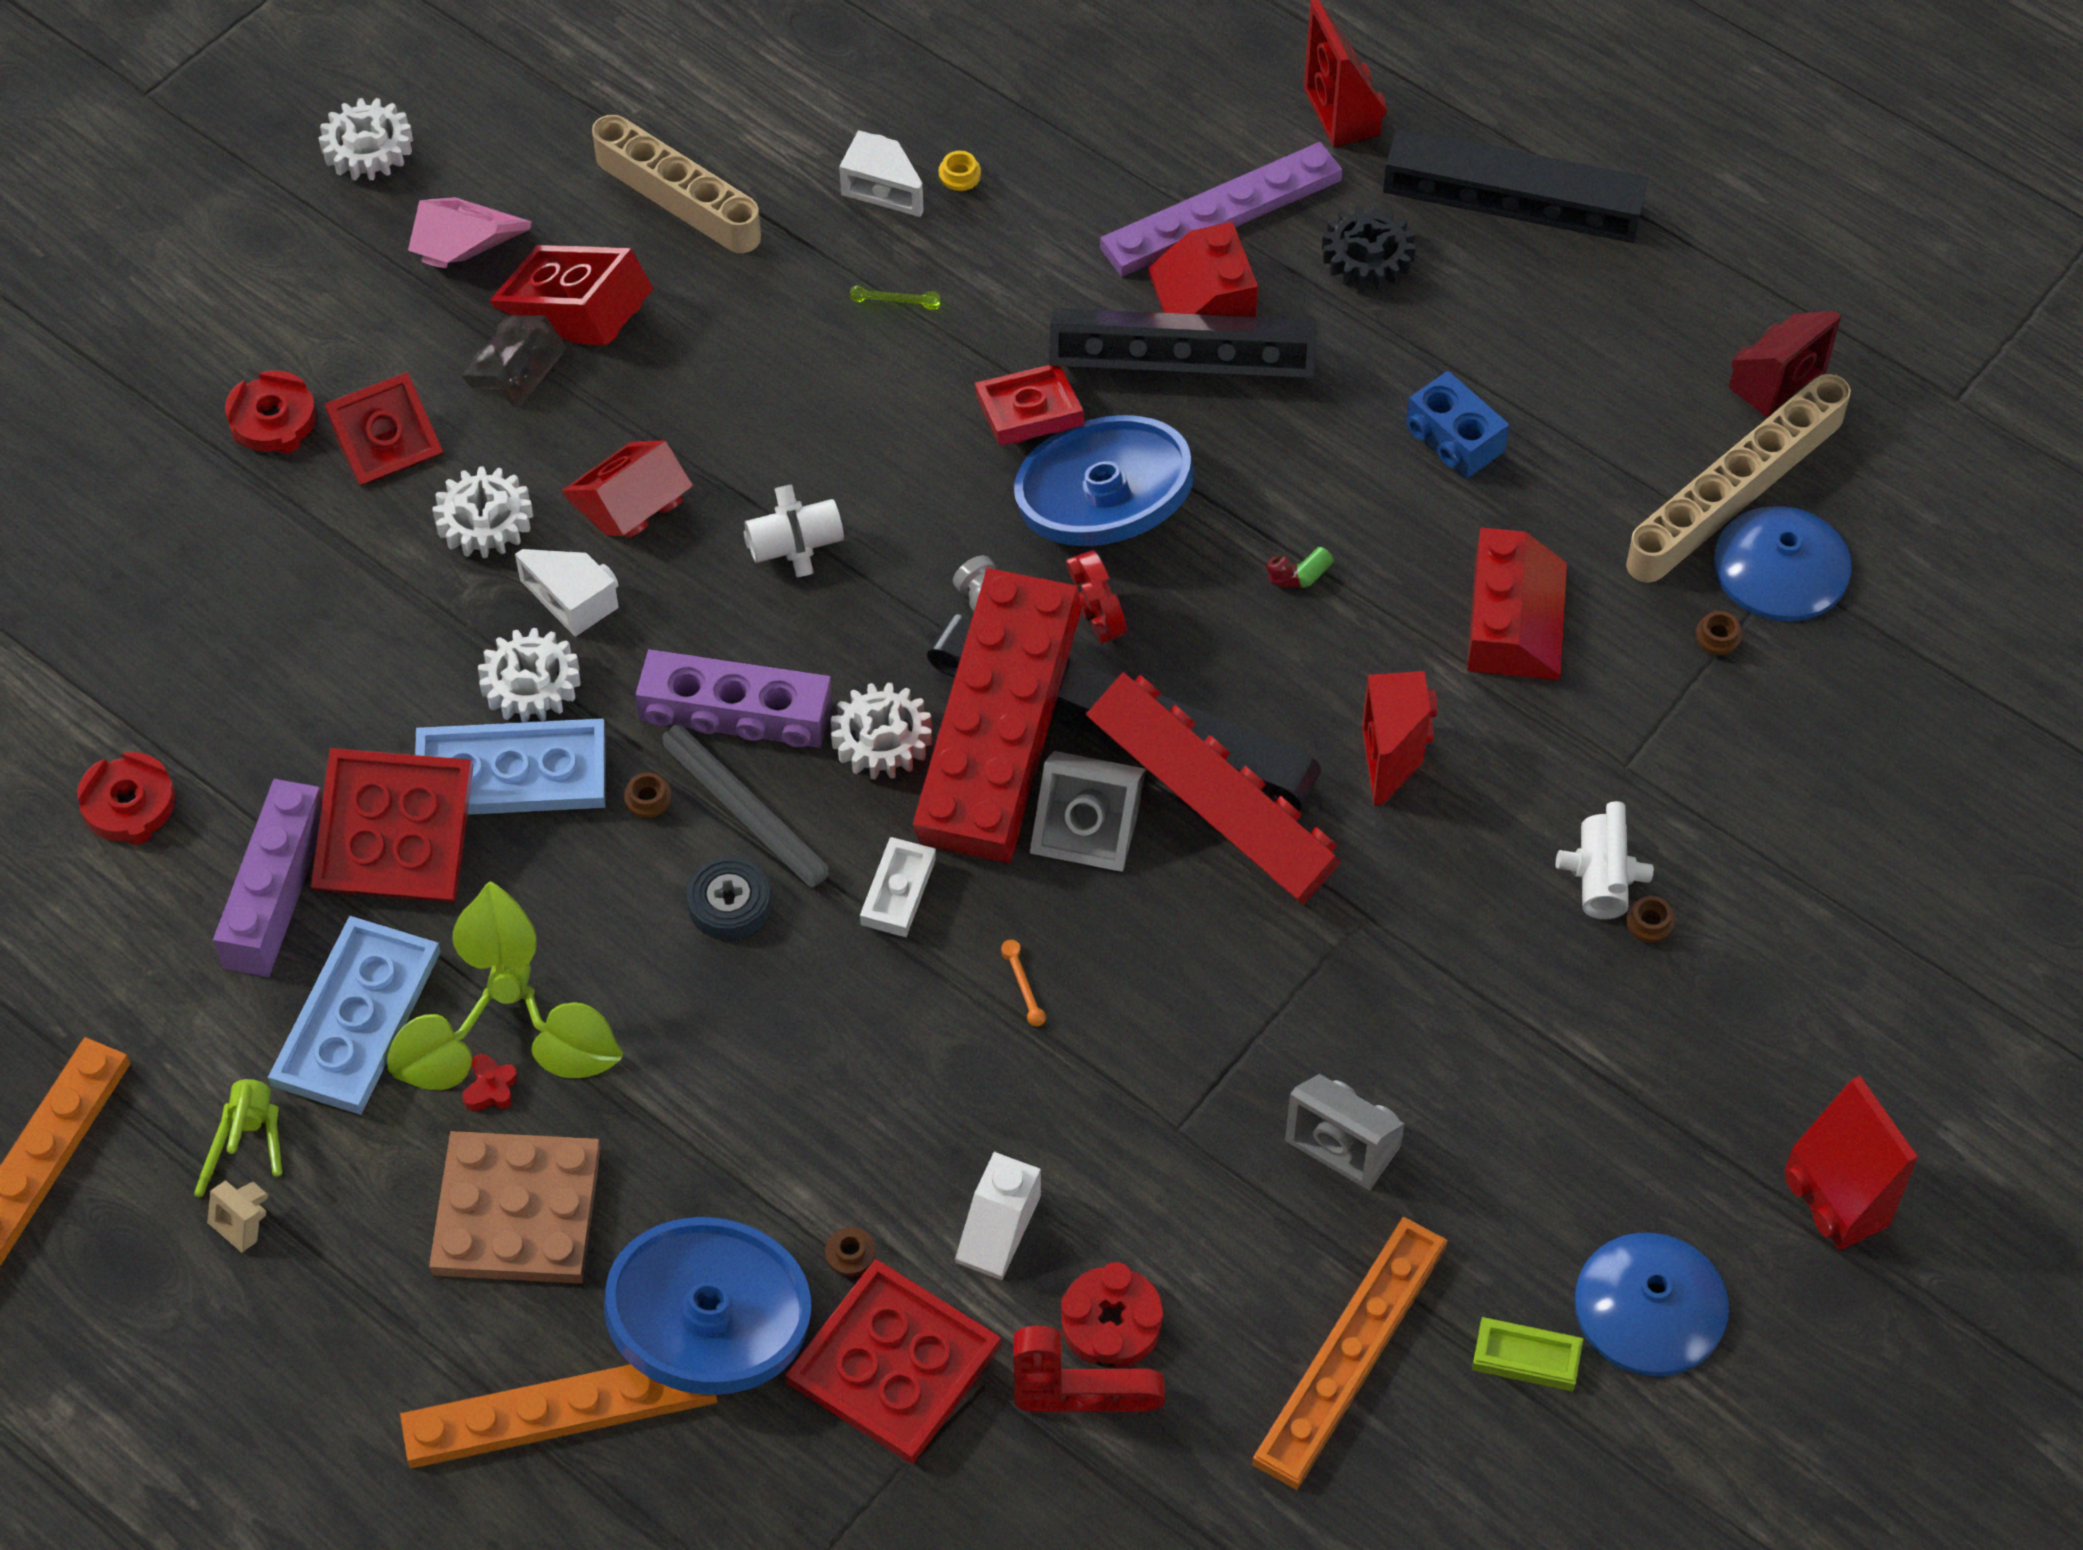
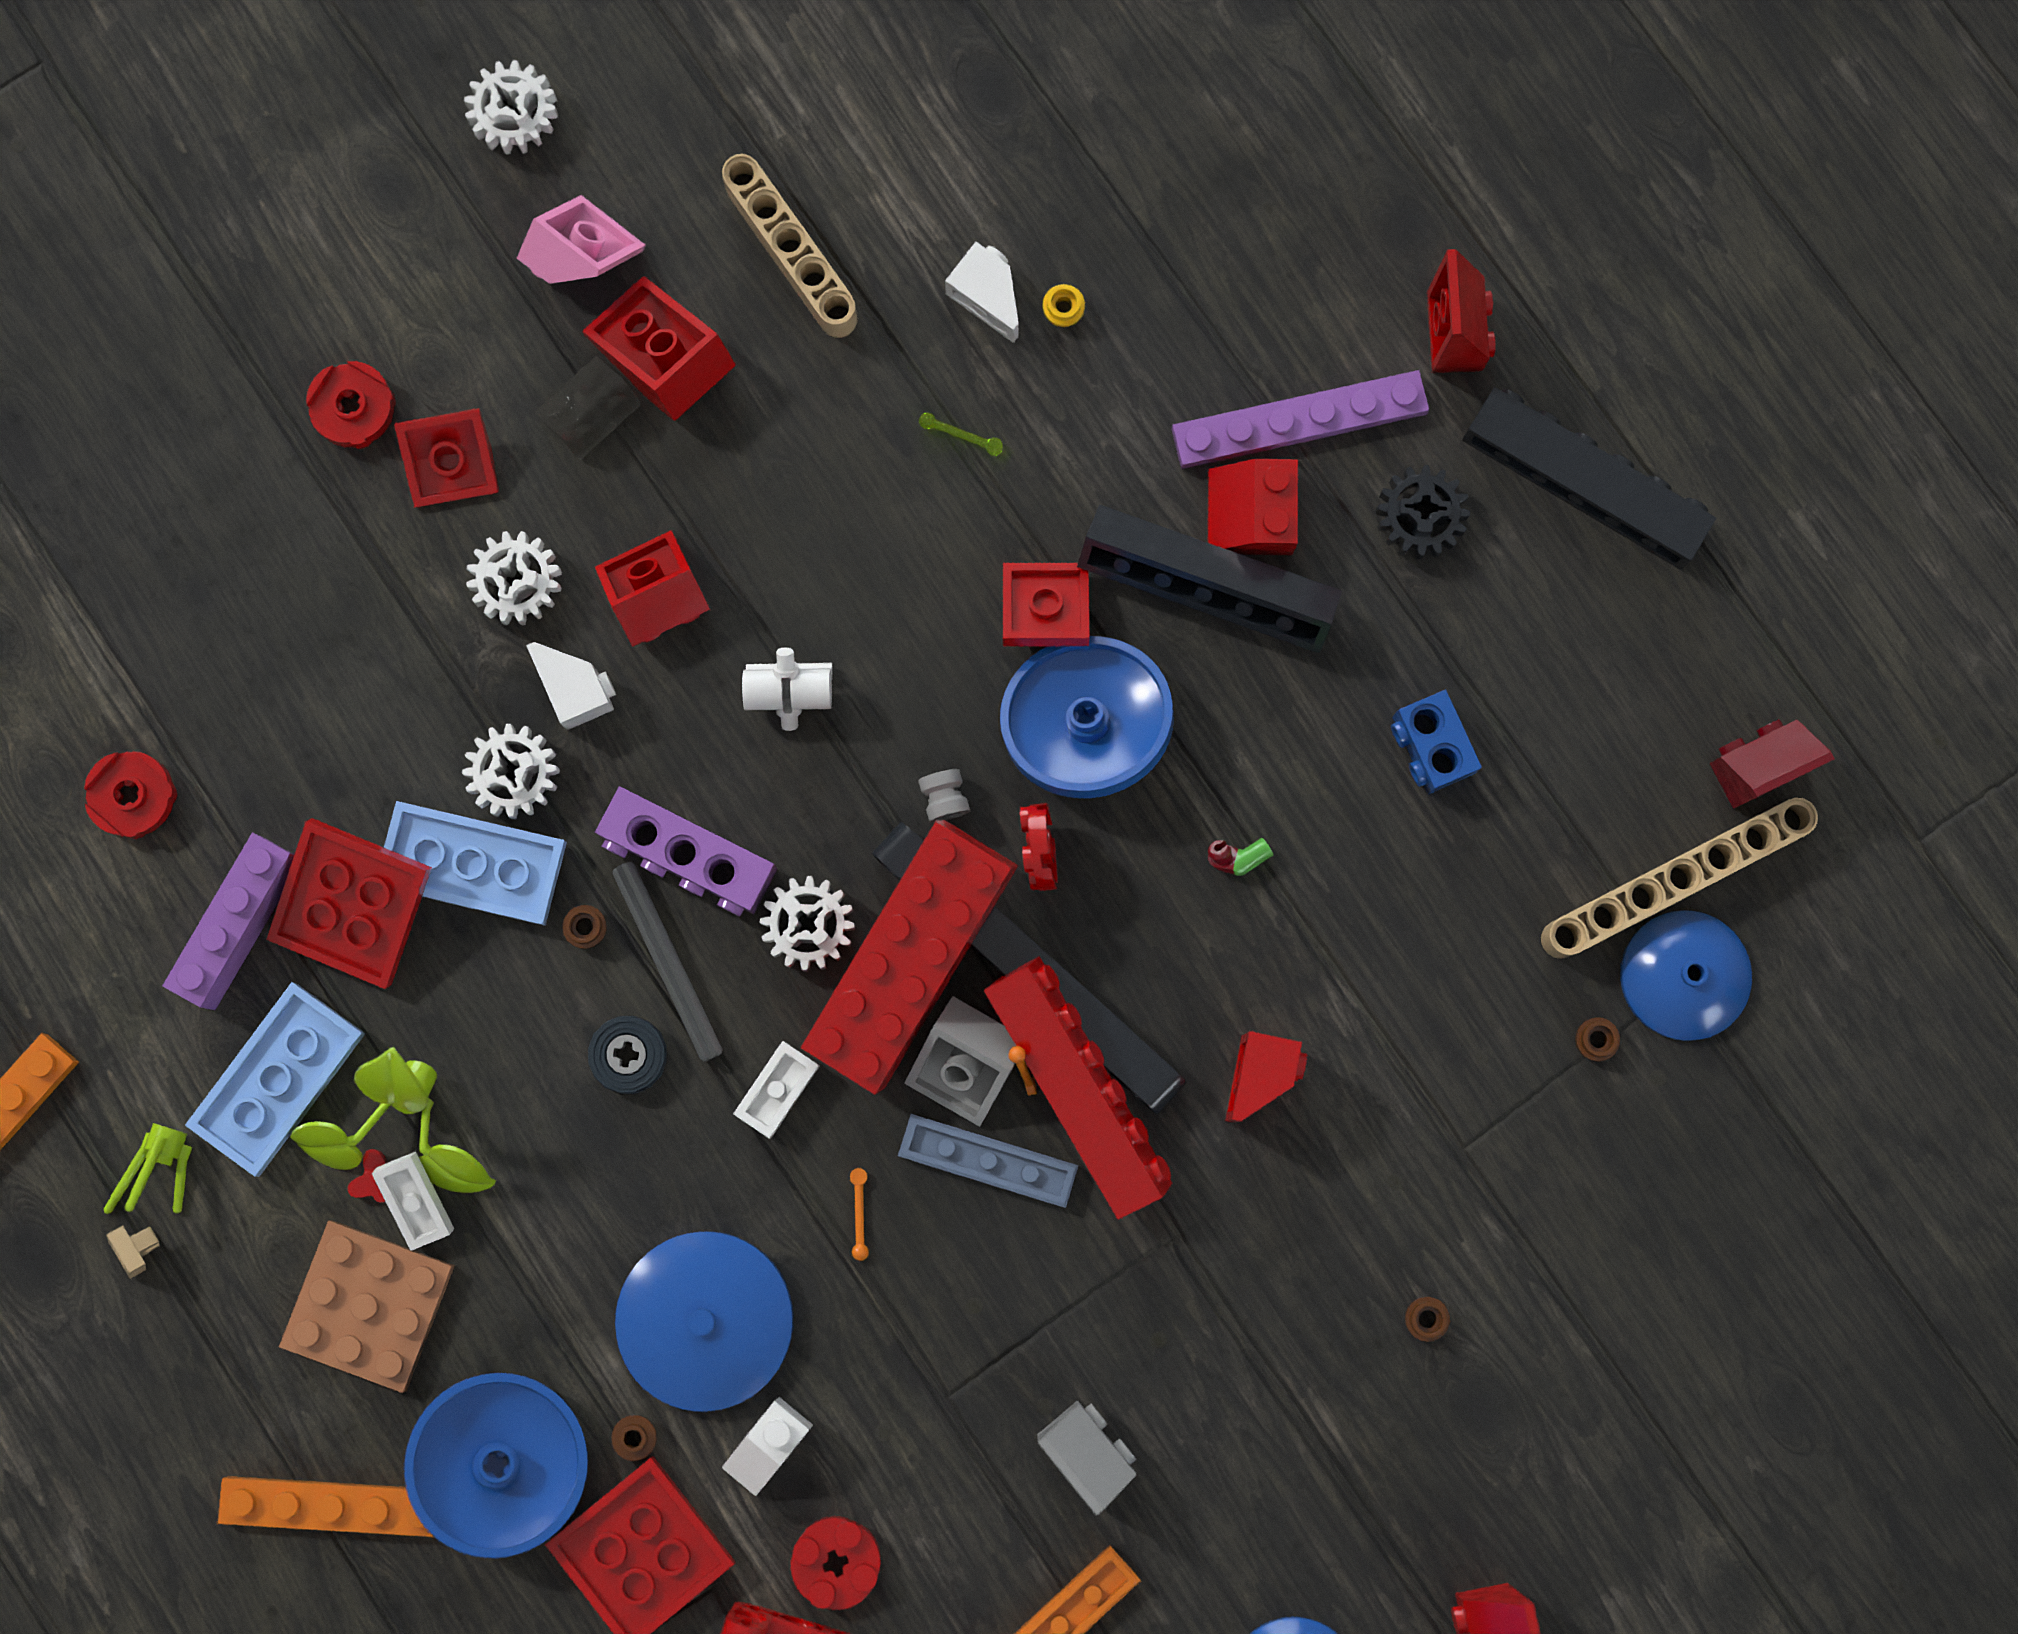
camera: 15 degrees right, 25 degrees up
red slope [1467,528,1567,680] -> none
white pin [1556,801,1654,919] -> none
none -> white plate [372,1151,454,1251]
none -> blue dish [615,1231,794,1411]
none -> sand blue tile [898,1114,1078,1208]
none -> orange hinge [1008,1046,1037,1096]

